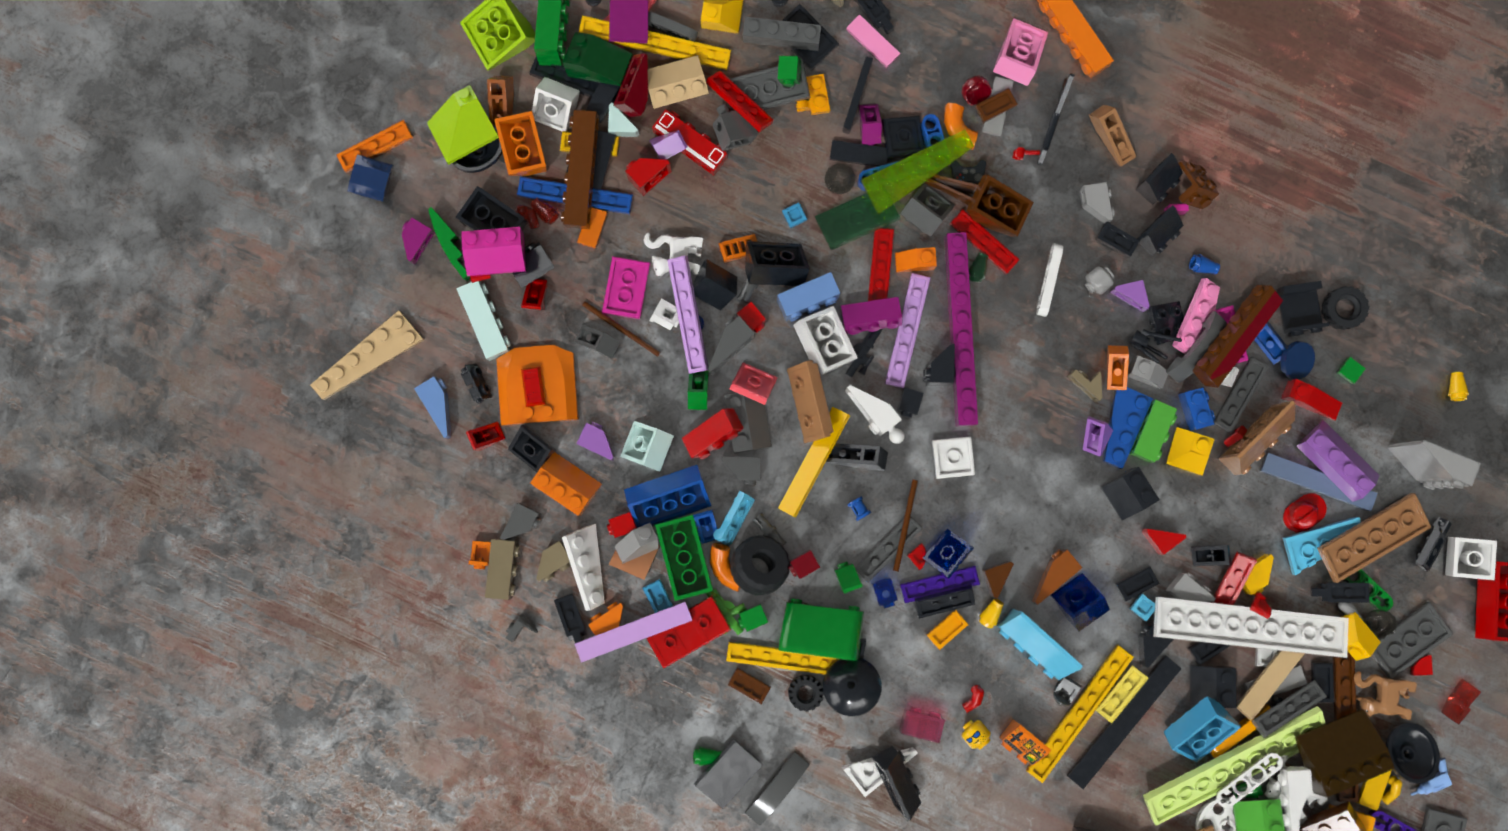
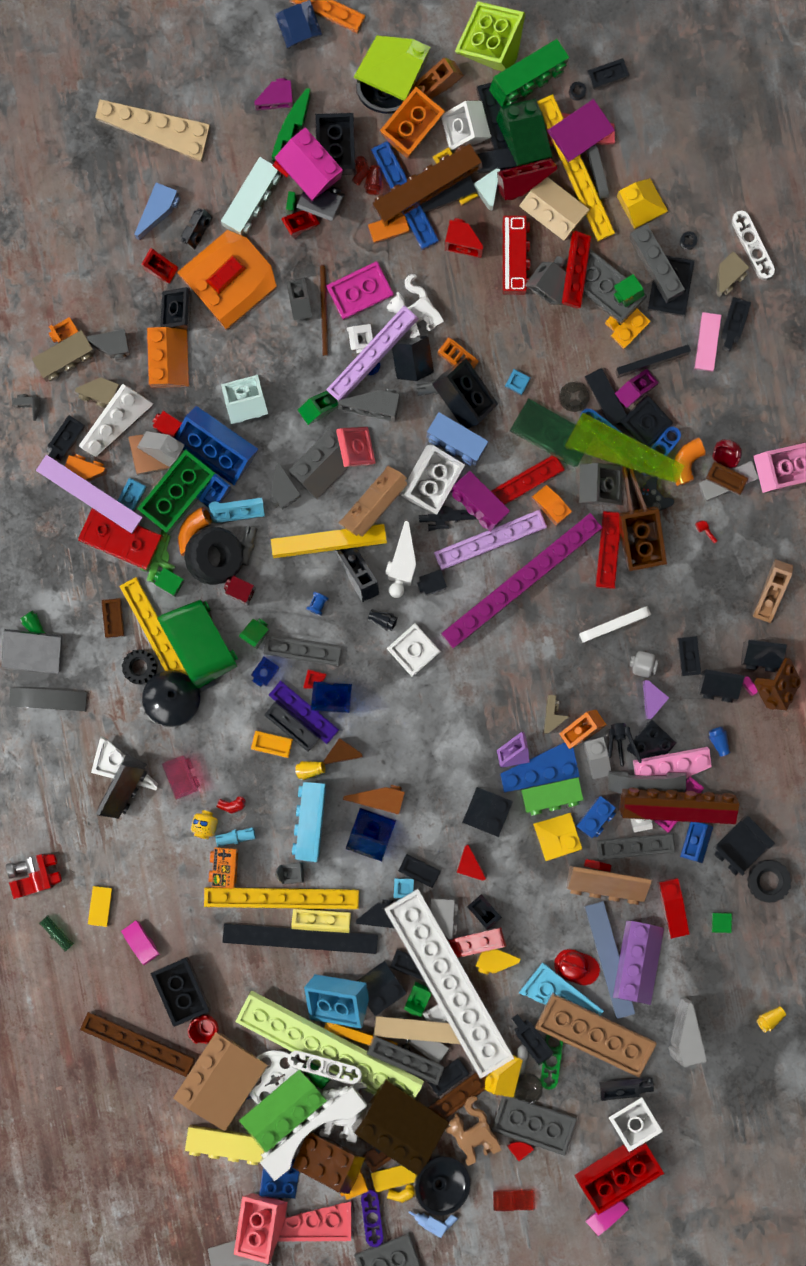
camera: 55 degrees right, 0 degrees up
medium lavender slope [576,422,615,461] -> none
slope [649,130,687,160] -> none
red brick [682,408,744,459] -> none
red brick [736,302,766,333] -> none
reddish brown axle [893,479,918,572] -> none
black slope [923,344,955,387] -> none
clear green cone [969,253,988,283] -> none
black piece [1038,73,1075,165] -> none
light grey slope [1080,182,1115,224] -> none
red tile [1250,592,1272,619] -> none
dark blue tile [1280,341,1315,380] -> none
none -> medium azure pin [215,827,256,847]
none -> green tile [286,191,297,215]
none -> black cone [368,609,398,631]
none -> green bracket [404,982,432,1017]

